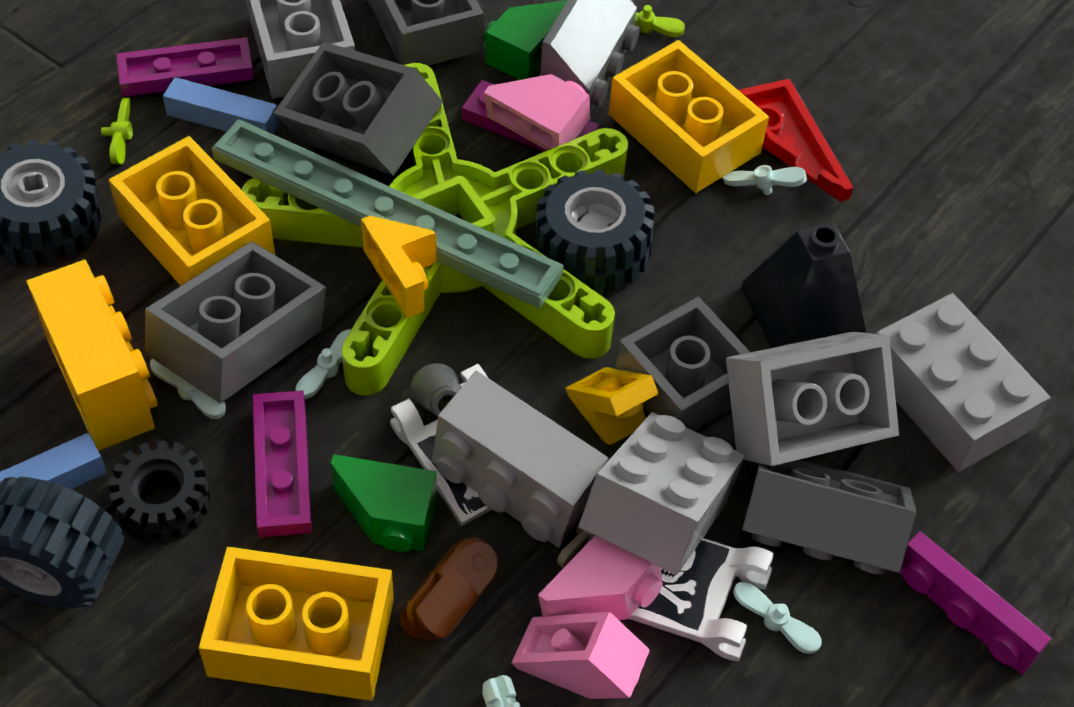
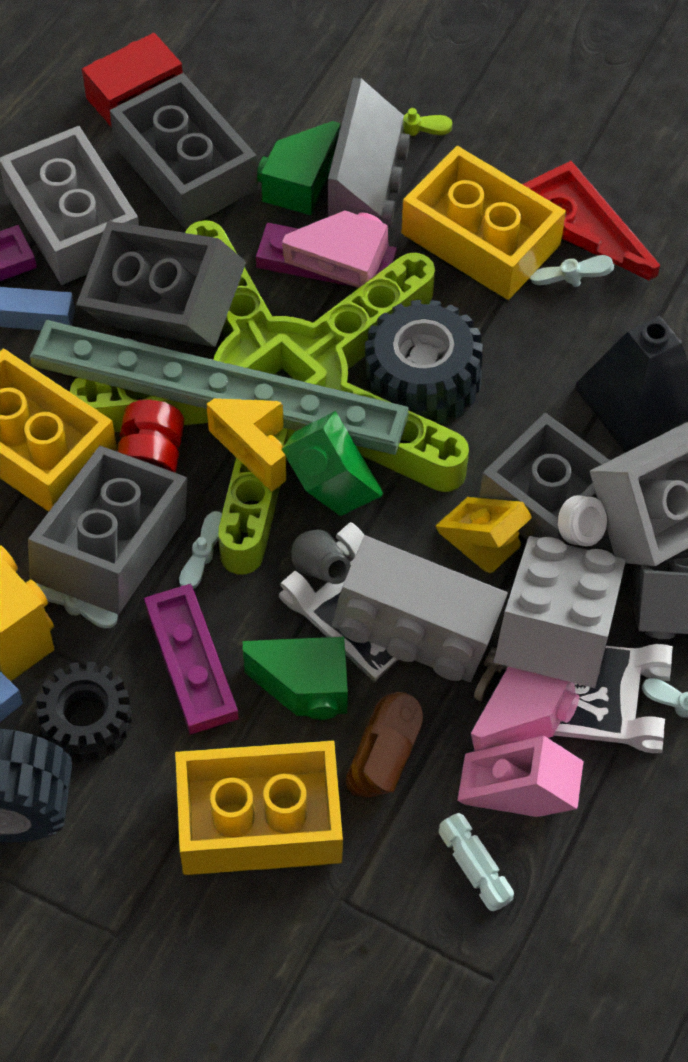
camera: 10 degrees left, 5 degrees up
none -> red wheel [117,400,185,473]
none -> green slope [281,411,383,516]
none -> white tile [558,495,607,546]

